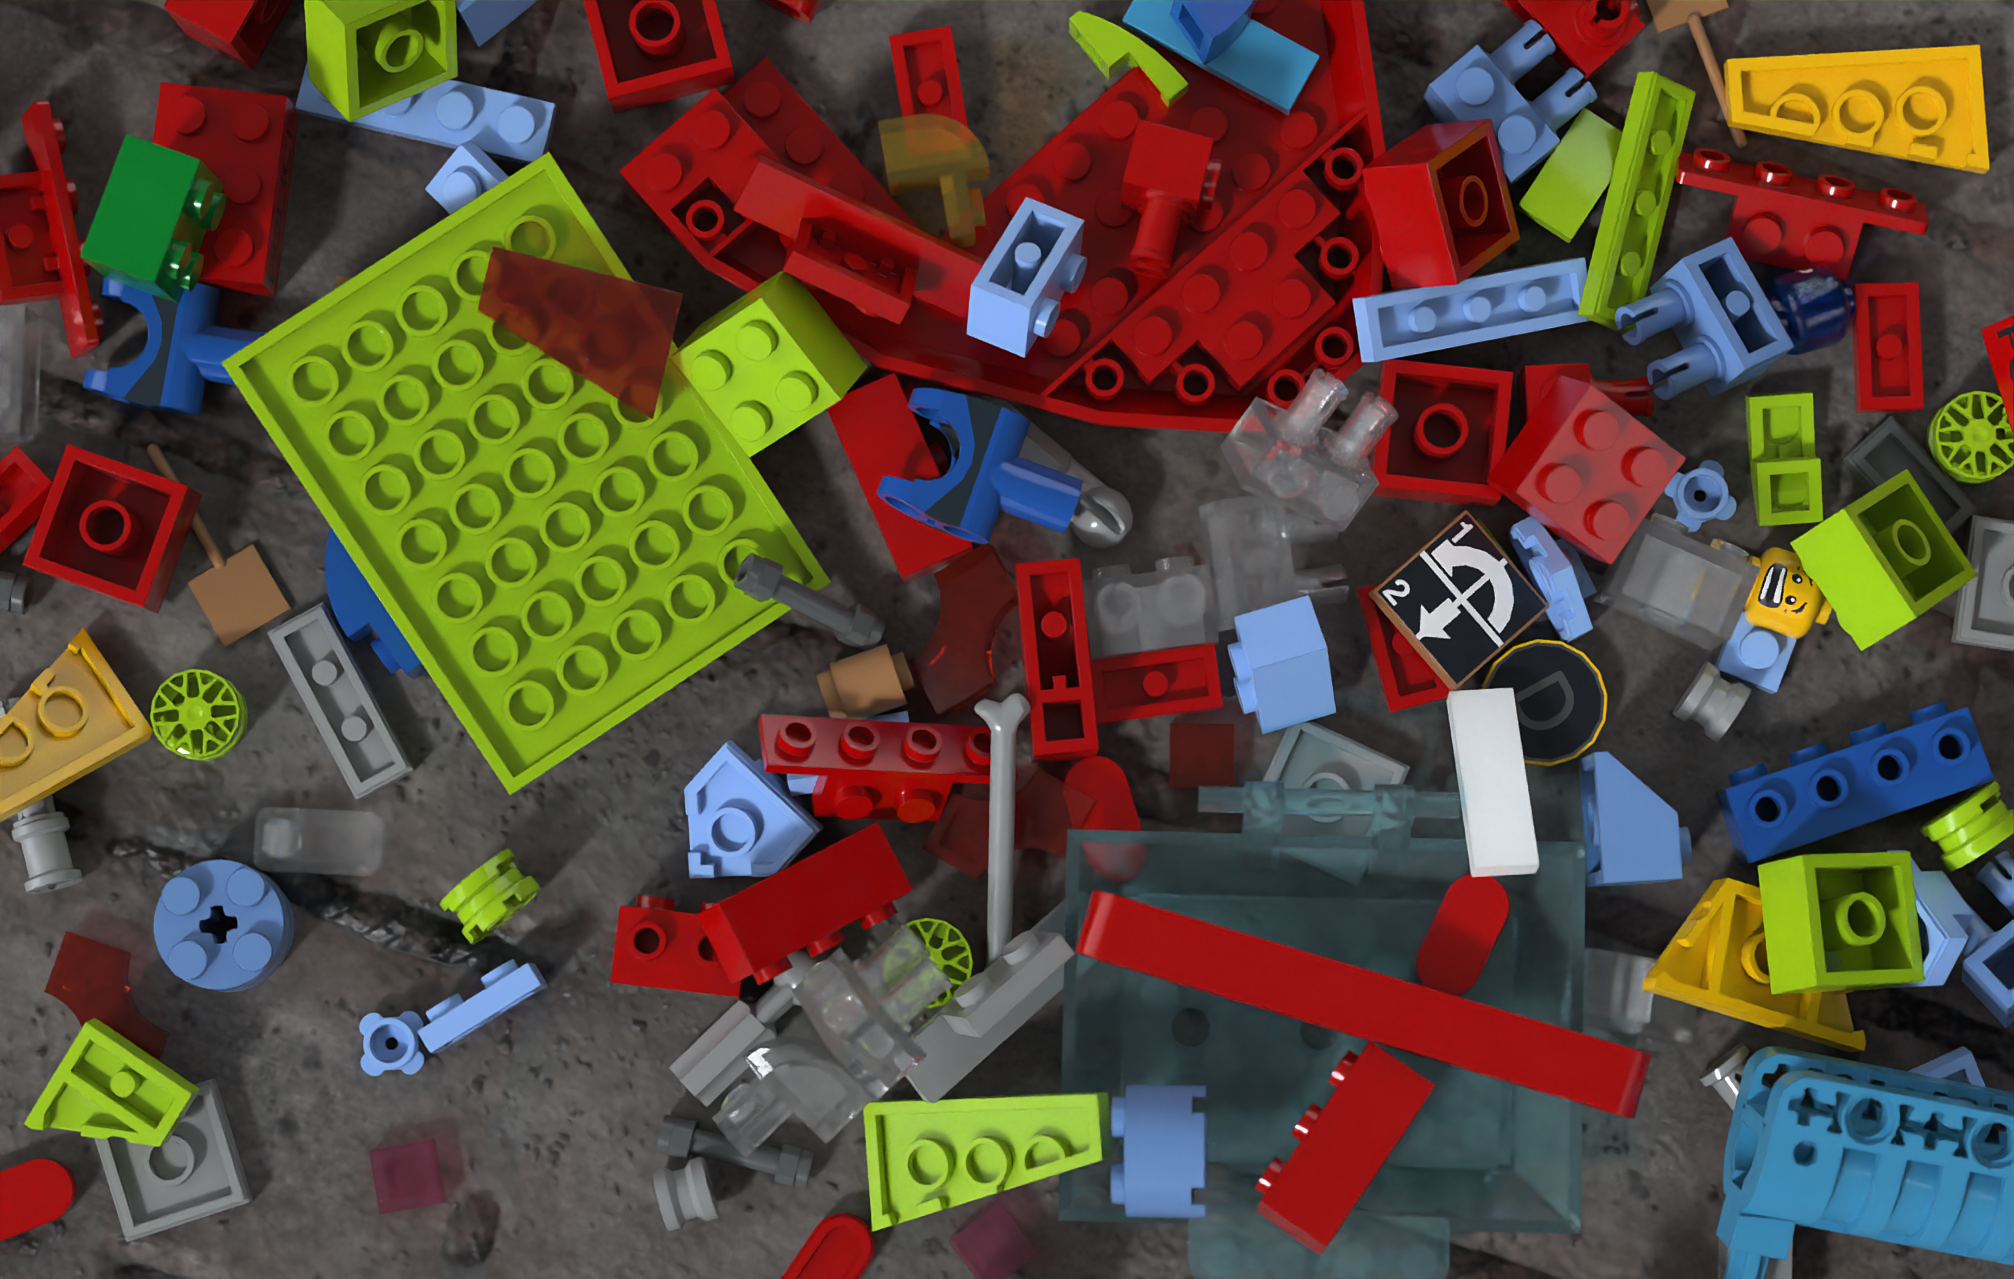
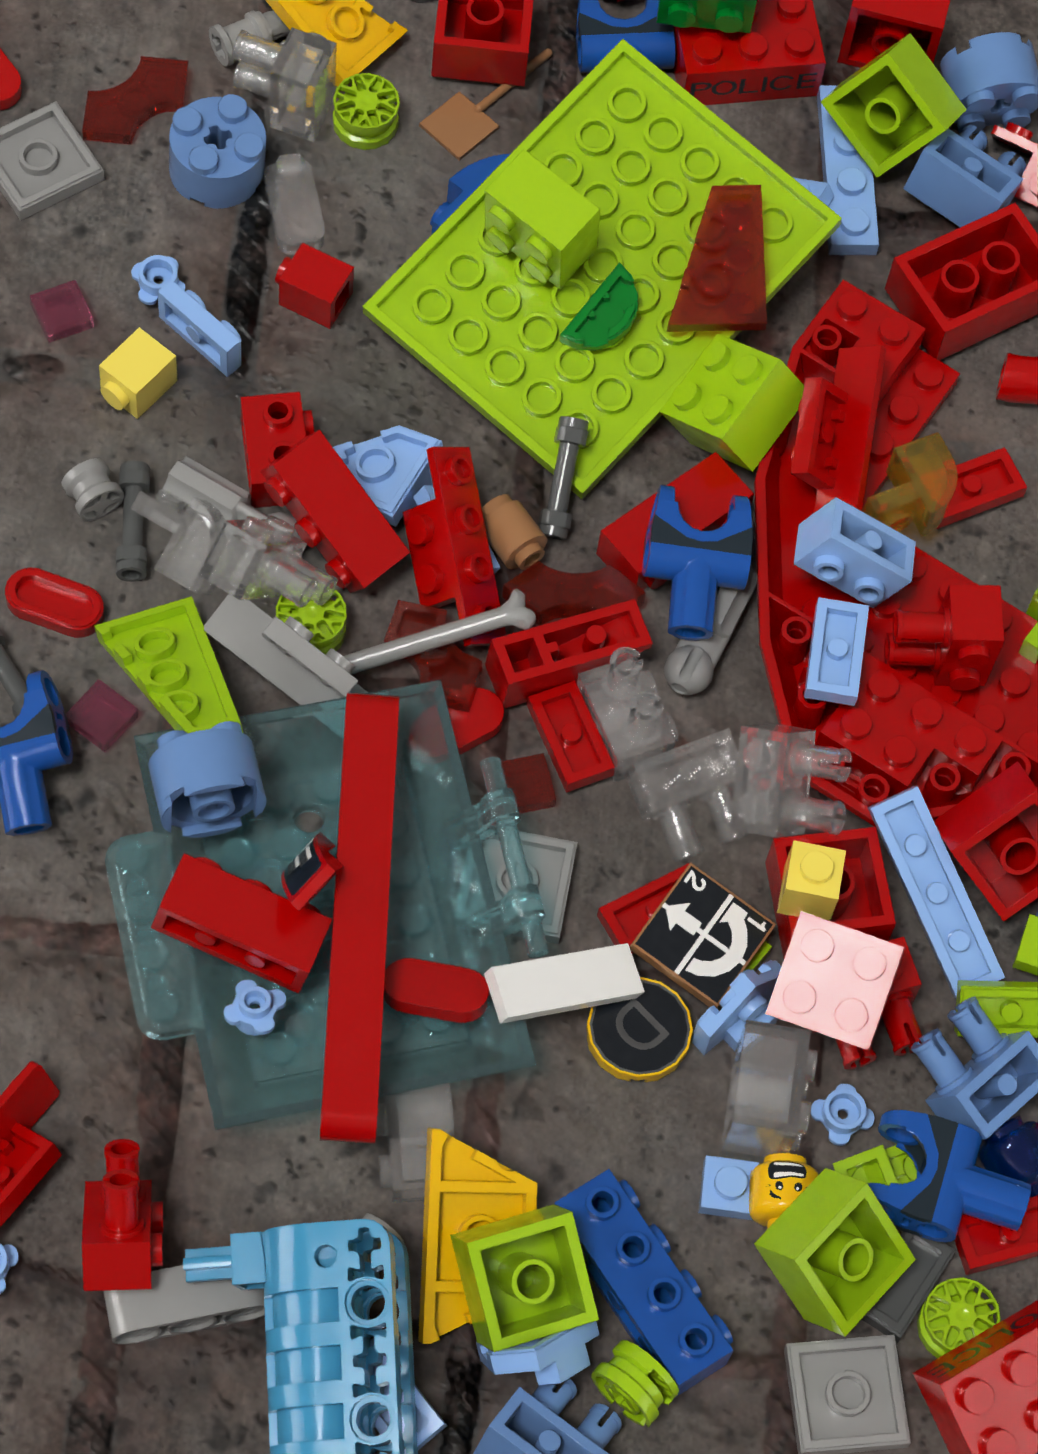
camera: 65 degrees right, 20 degrees down
lime wing [24,1017,200,1147] -> none
light grey tile [267,602,415,801] -> none
lime wheel [439,848,542,945] -> none
light blue brick [1227,595,1336,734] -> none
medium blue slope [1578,752,1692,887] -> none
light grey wheel [1673,661,1751,742] -> none
none -> light yellow brick [99,327,177,419]
none -> light blue plate [224,980,286,1036]
none -> clear brick [232,28,337,142]
none -> red brick [275,242,354,329]
none -> slope [281,832,343,911]
none -> lime brick [485,149,600,289]
none -> green tile [559,262,638,351]
none -> light yellow brick [777,840,846,921]
none -> light blue plate [804,597,869,706]
none -> blue connector [867,1110,1031,1242]

